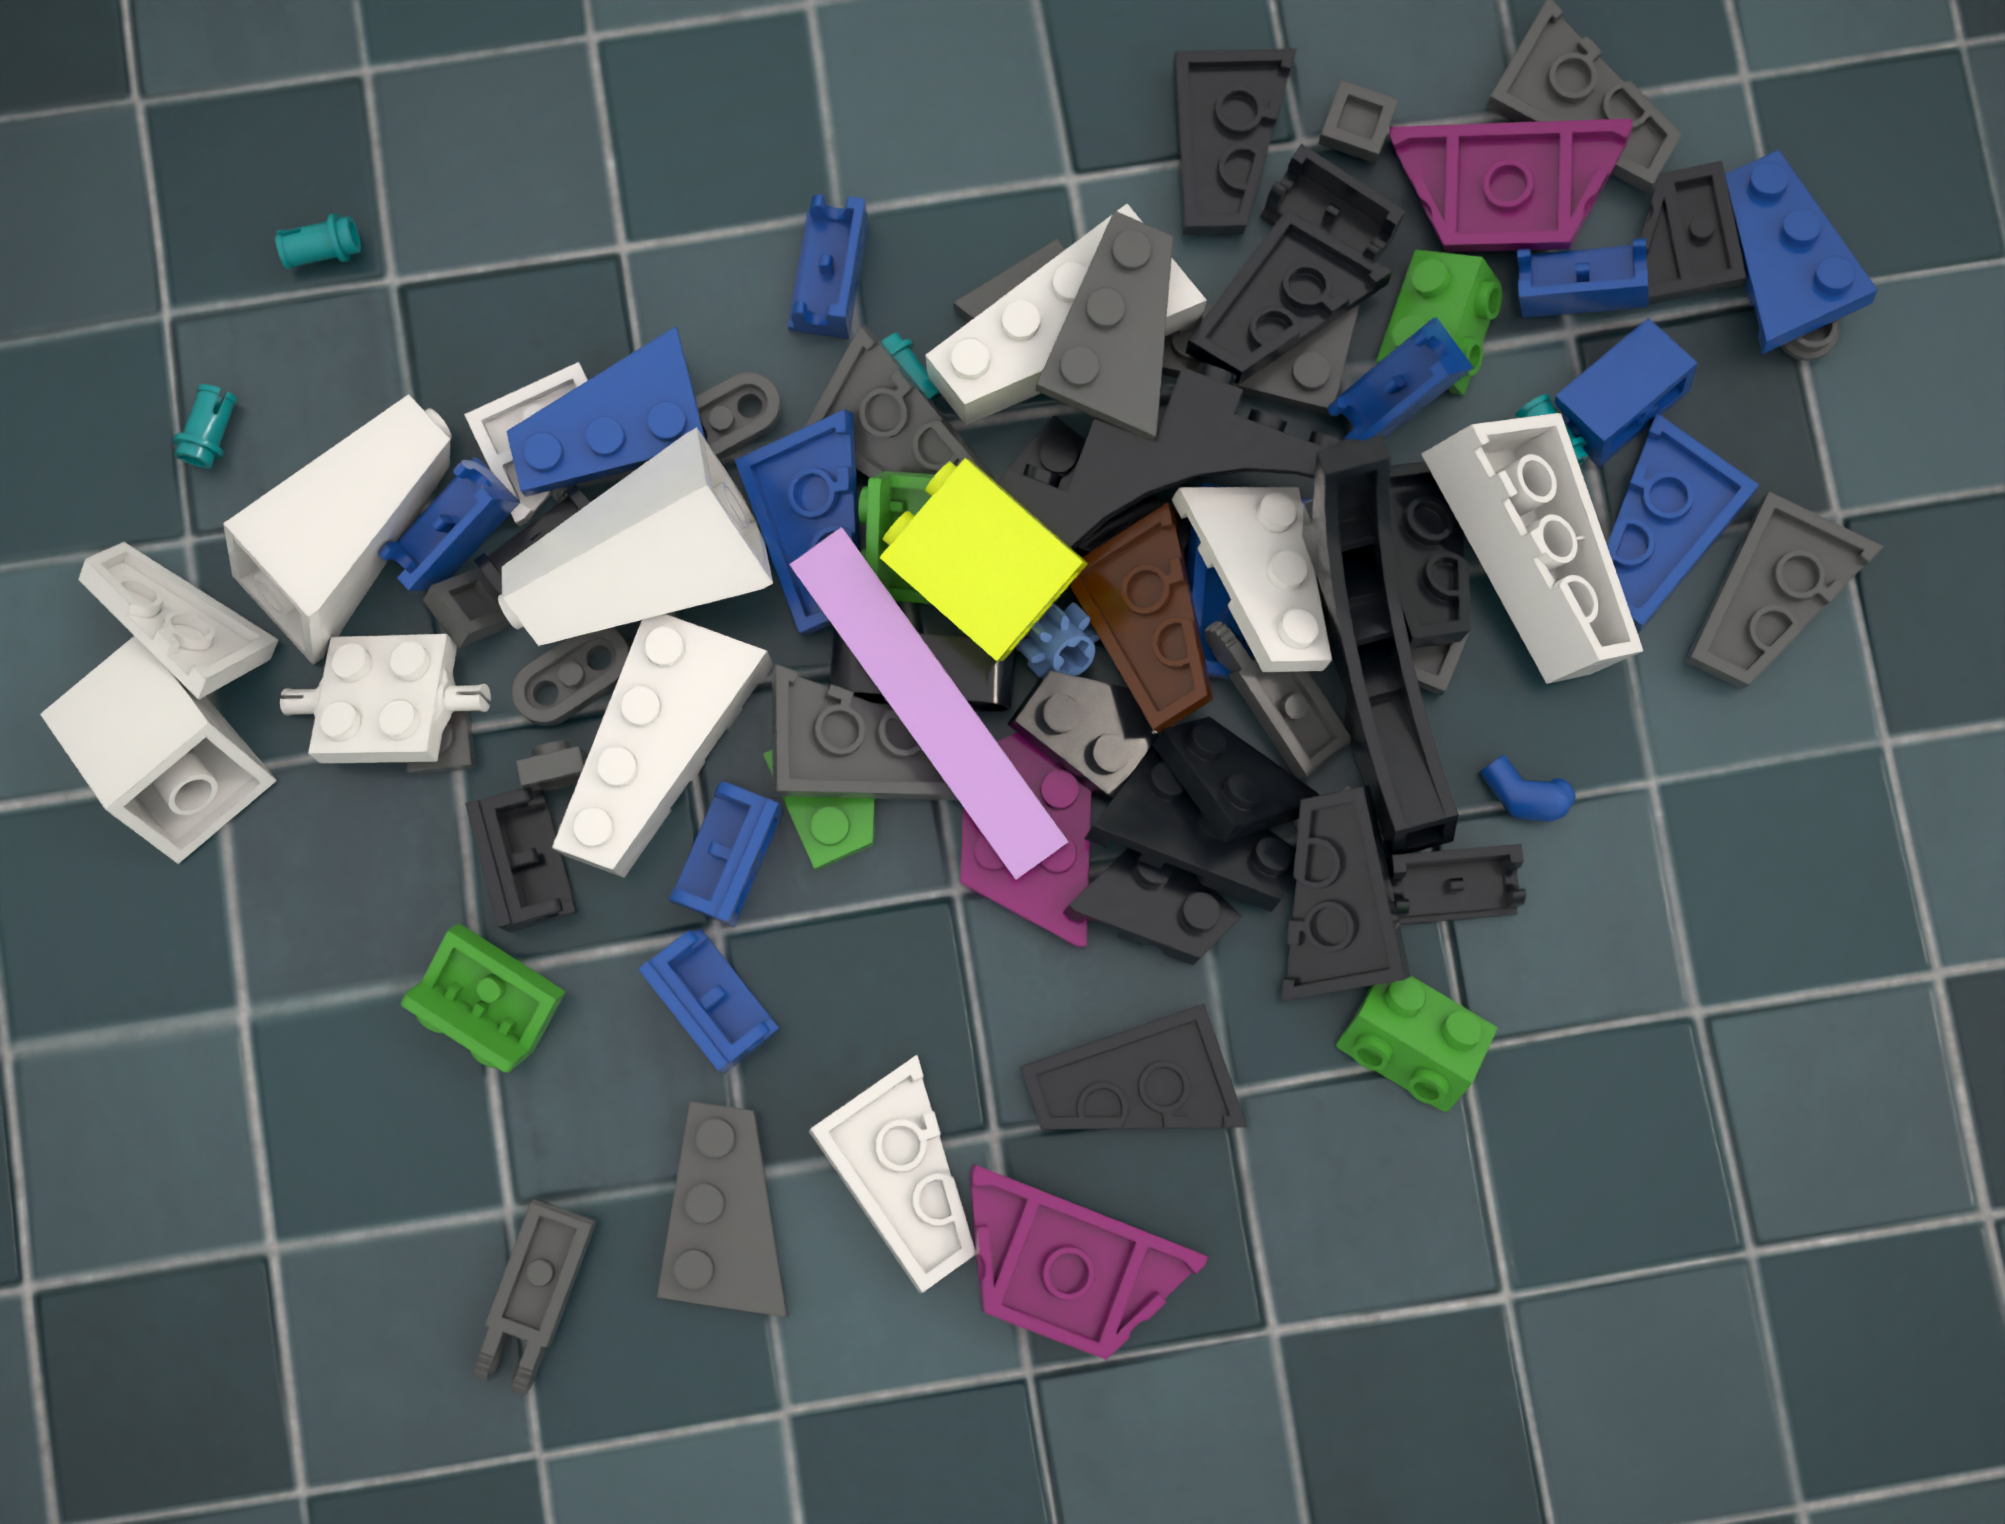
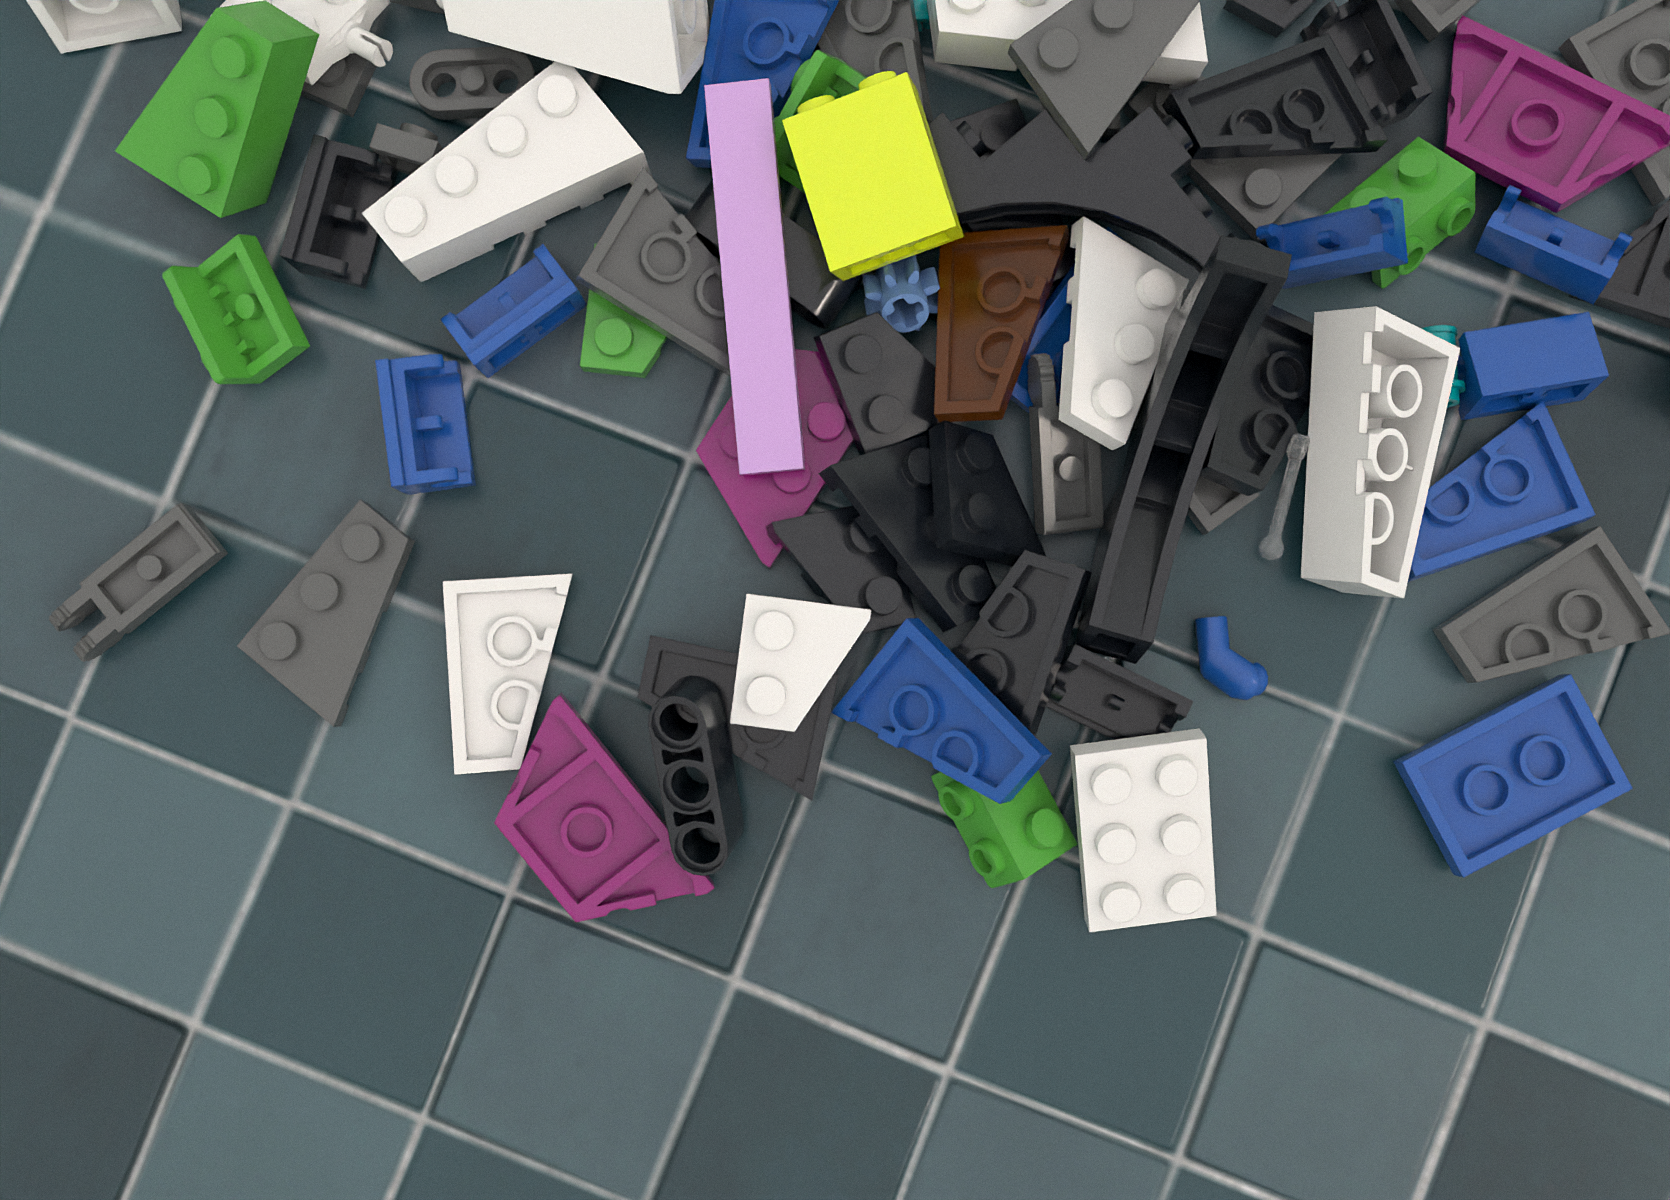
camera: 30 degrees right, 5 degrees up
none -> bright green wedge [115,0,320,218]
none -> black beam [648,675,744,876]
none -> white wing [730,594,871,732]
none -> blue wing [831,618,1052,804]
none -> white plate [1070,728,1217,932]
none -> clear hinge [1259,433,1310,560]
none -> blue plate [1393,674,1633,878]

